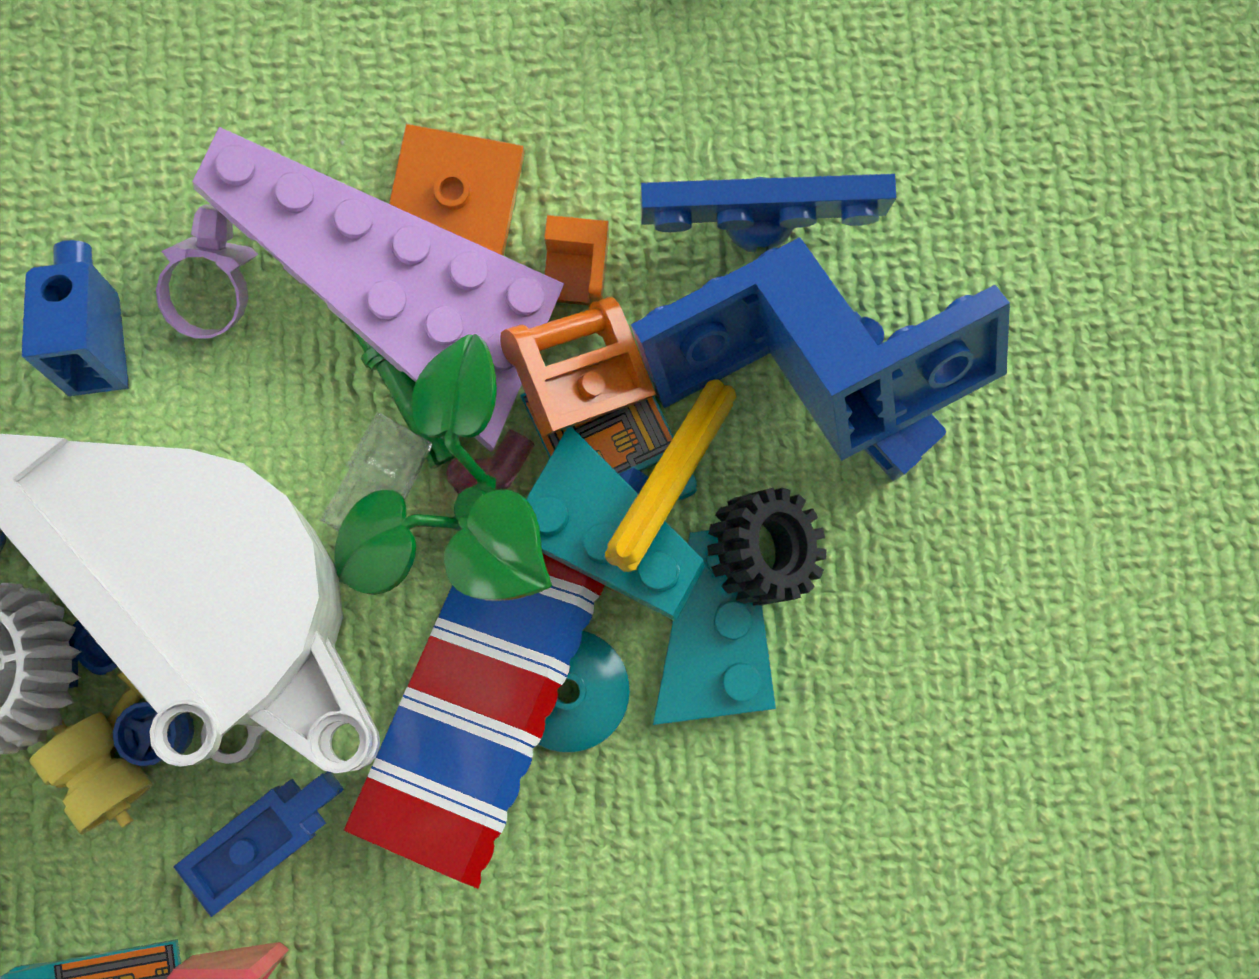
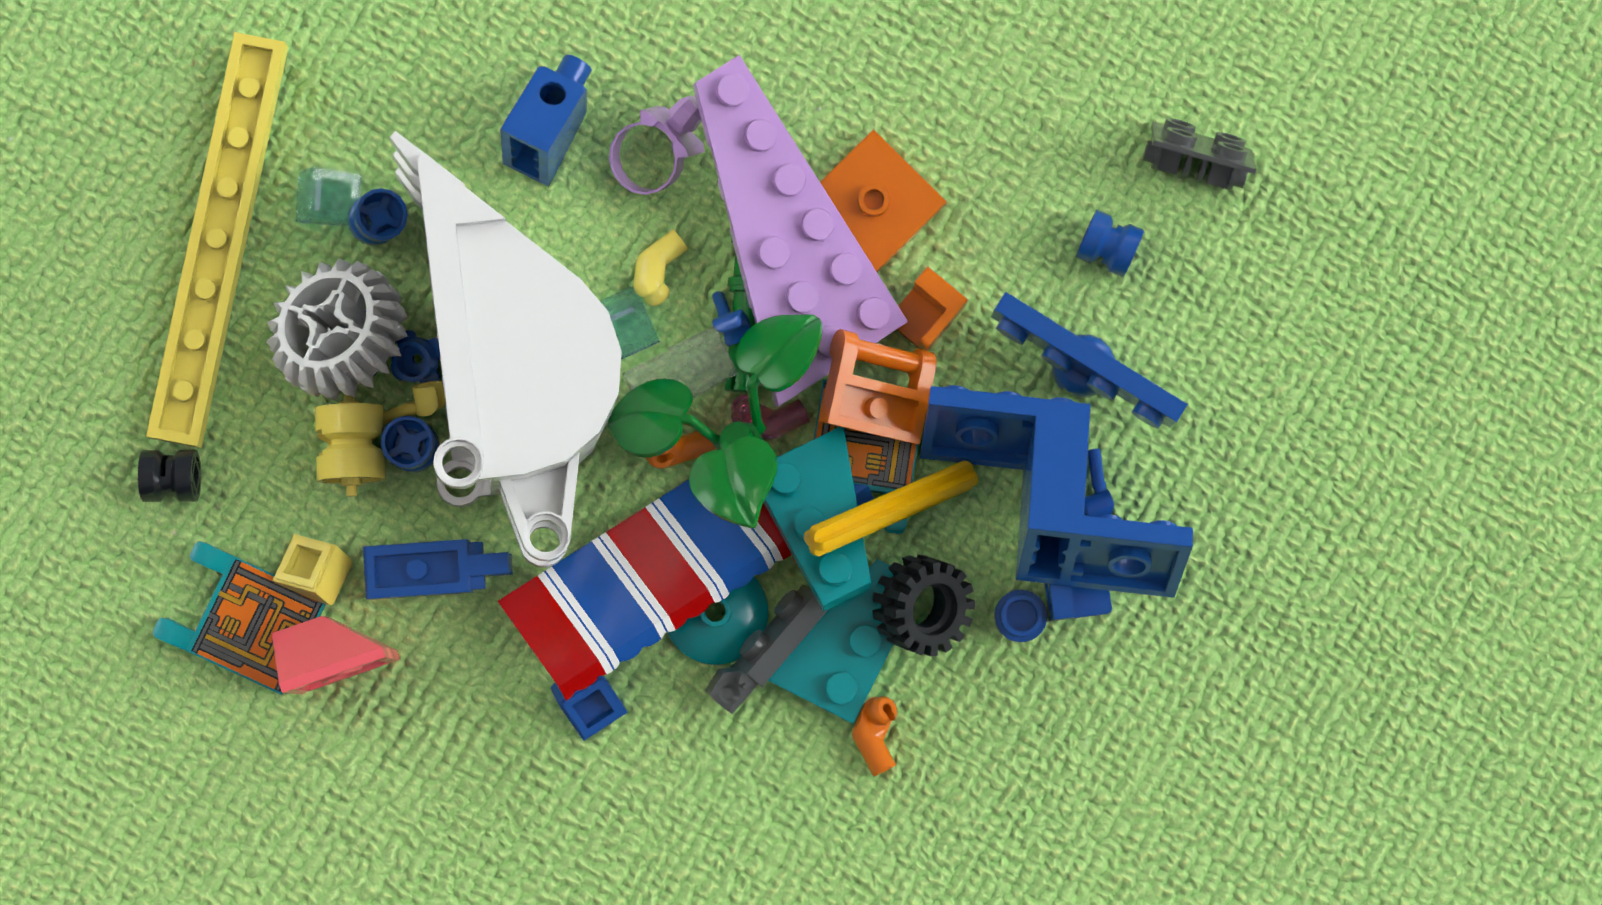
camera: 35 degrees right, 0 degrees up
none -> light yellow slope [272,534,352,605]
none -> blue slope [551,675,628,741]
none -> clear light blue slope [600,287,660,359]
none -> light yellow arm [633,229,688,306]
none -> orange arm [646,431,716,469]
none -> dark grey hinge [705,585,829,714]
none -> blue hand [712,291,751,347]
none -> orange arm [852,696,897,777]
none -> blue plate [994,590,1047,642]
none -> blue wheel [1075,209,1144,278]

